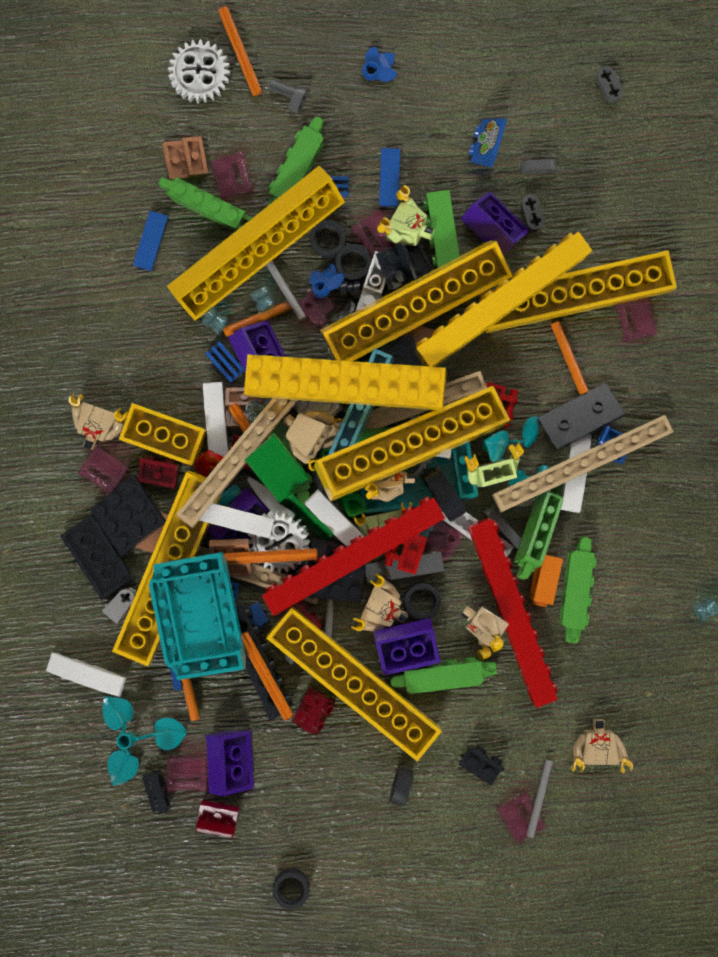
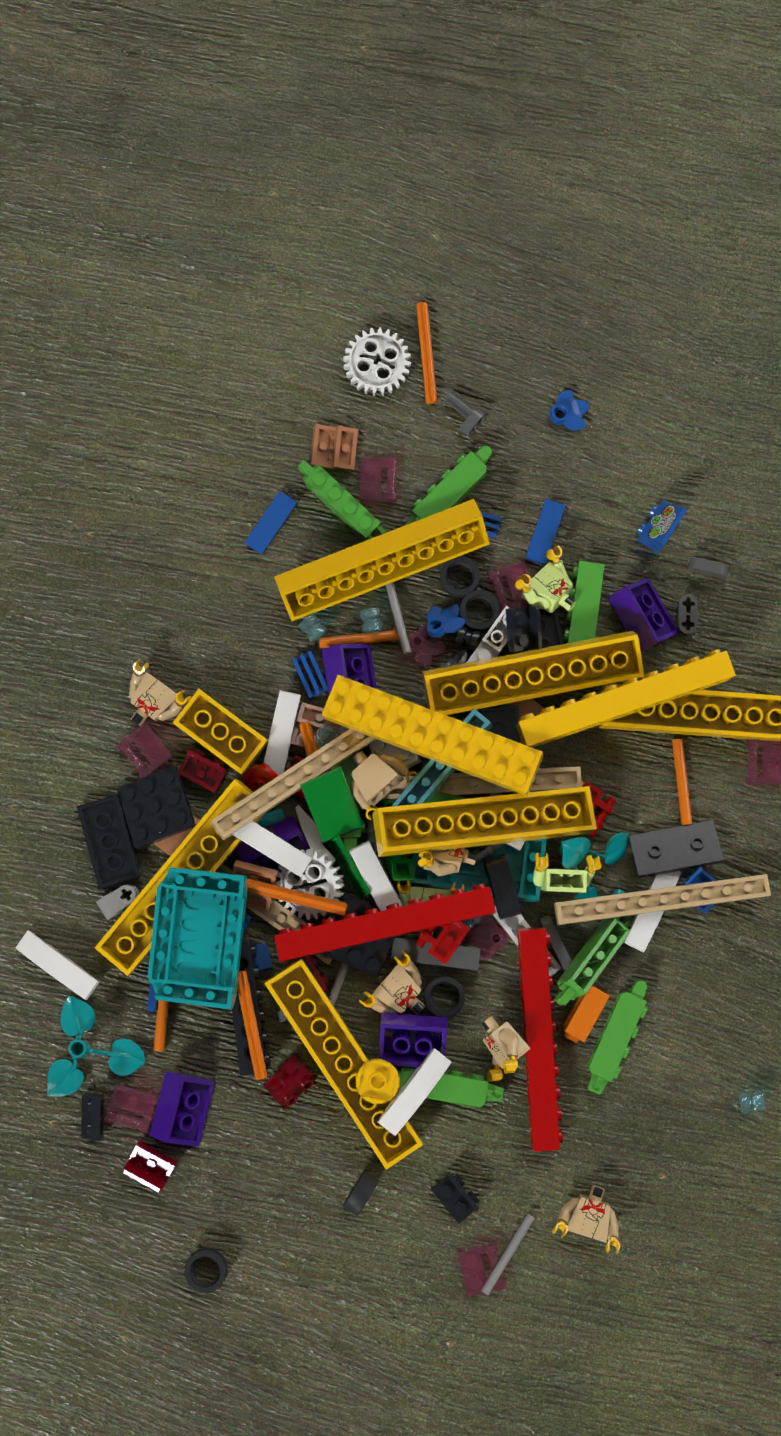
camera: 20 degrees right, 5 degrees down
none -> yellow tile [356,1059,400,1104]
none -> white slope [377,1049,452,1136]

